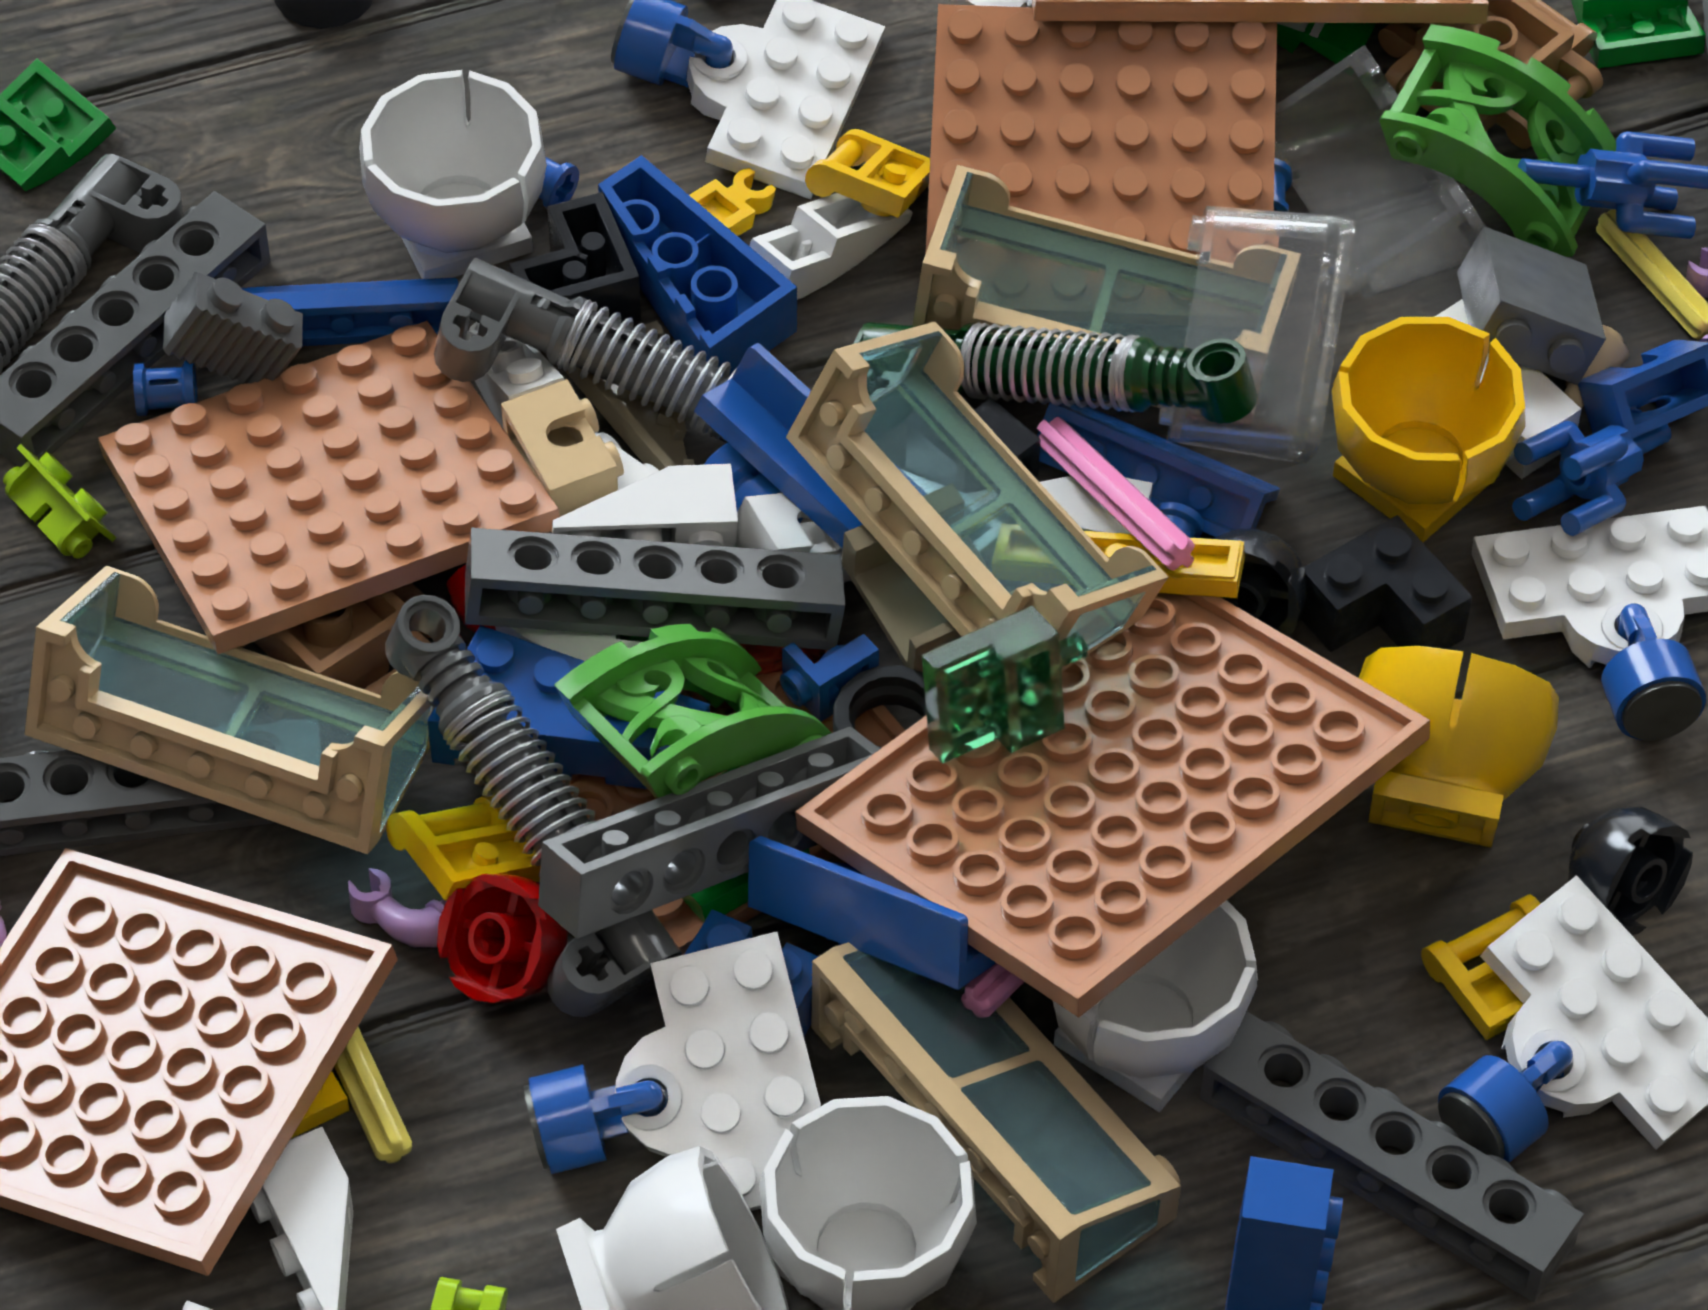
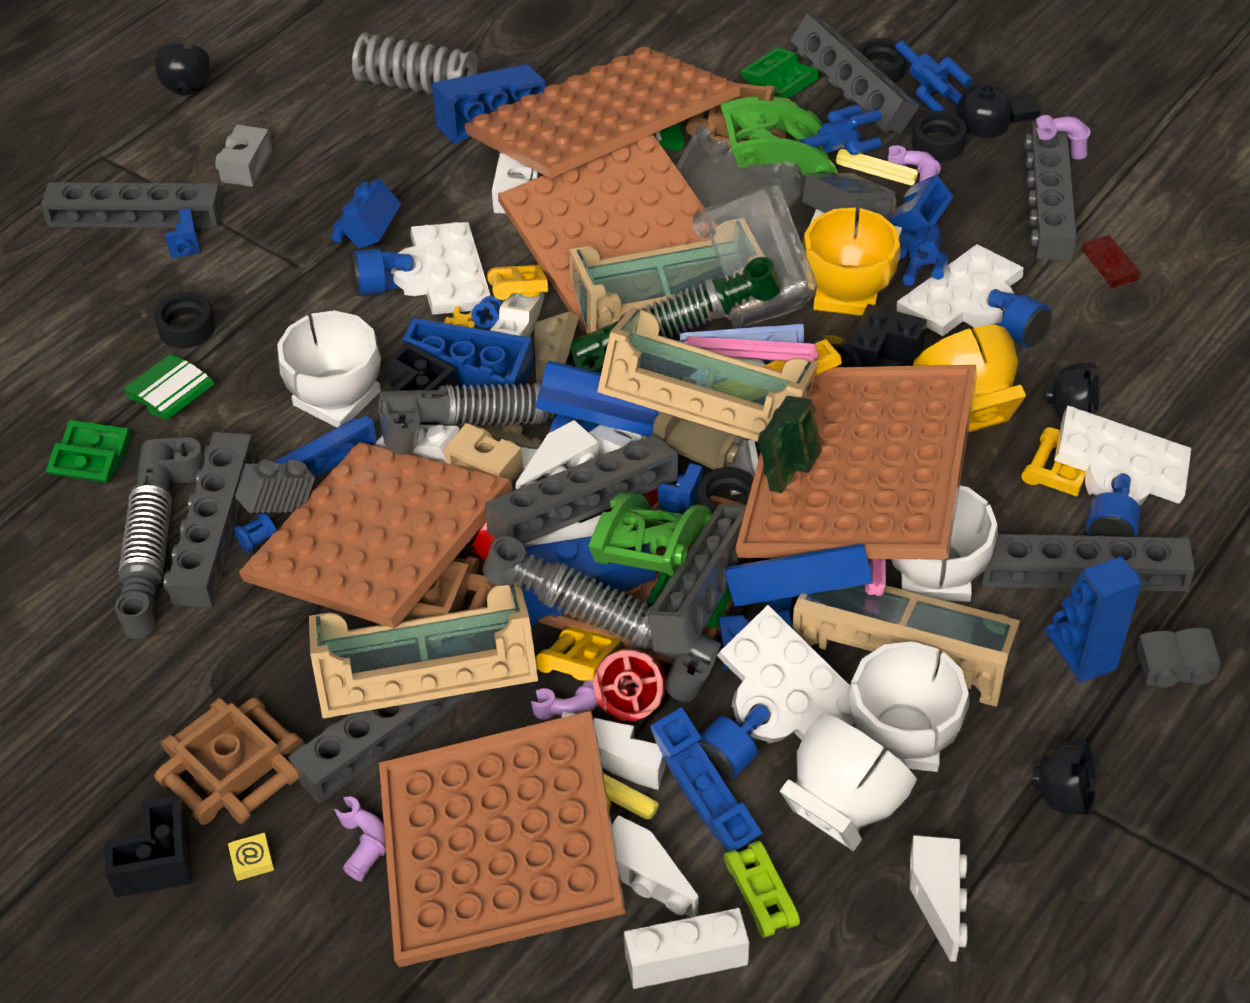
camera: 30 degrees left, 5 degrees down
lime hinge [3,444,117,559] -> none
none -> green slope [123,354,214,420]
none -> blue bush [471,295,503,329]
none -> dark tan wing [534,311,579,384]
none -> white slope [562,711,666,790]
none -> blue slope [650,707,763,852]

